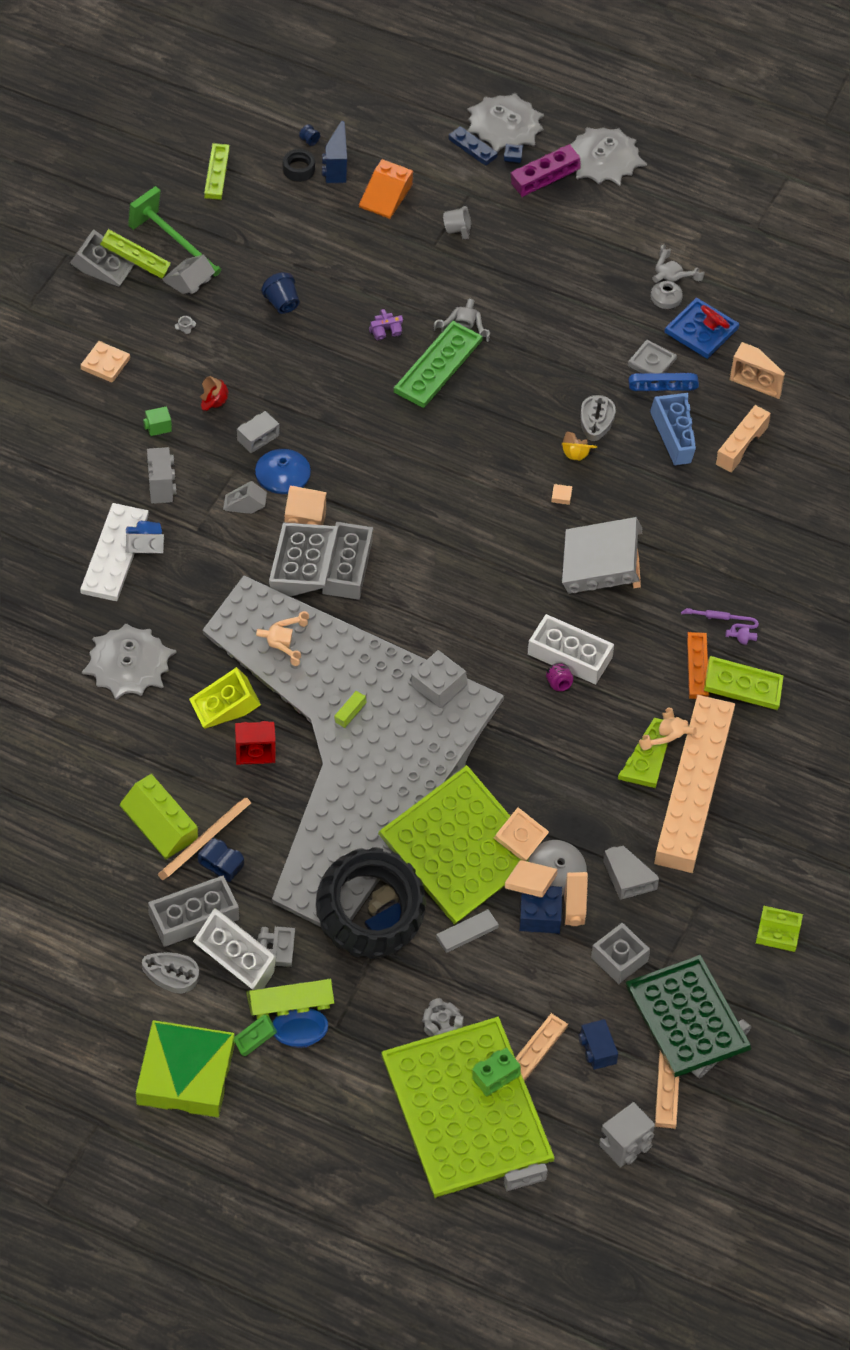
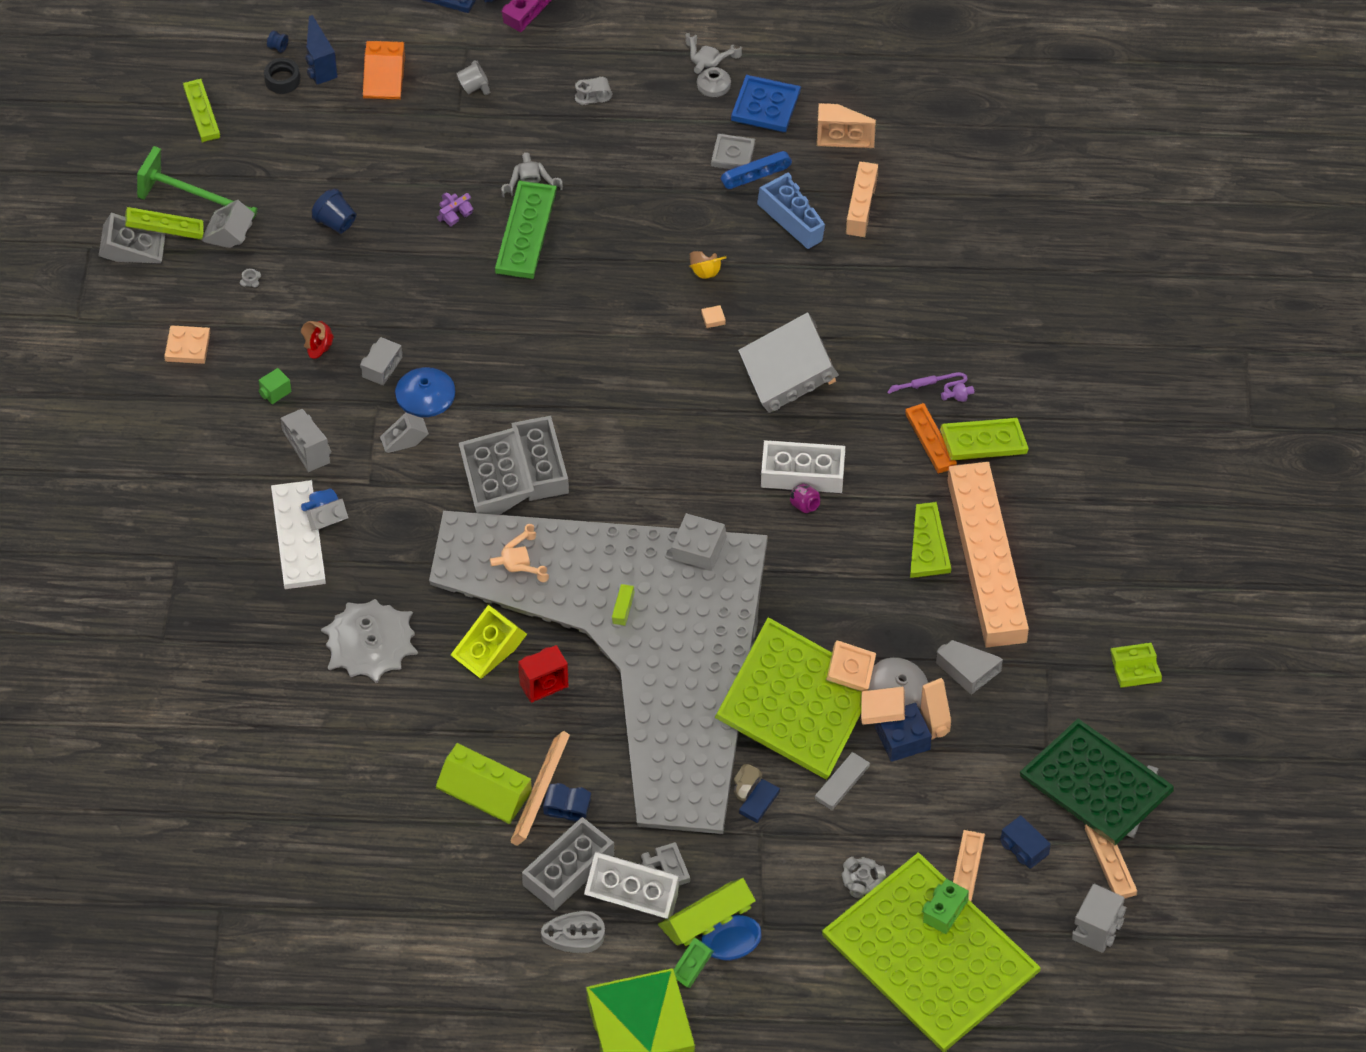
camera: 20 degrees left, 0 degrees up
light nougat slope [285,486,326,525] -> none
black tyre [316,847,426,959] -> none
light grey plate [504,1163,548,1191] -> none
light grey piece [580,395,616,441] -> none
light grey brick [591,923,650,984] -> none
light nougat piece [639,708,697,750] -> none
red piece [701,305,730,330] -> none
none -> light grey piece [575,77,612,105]

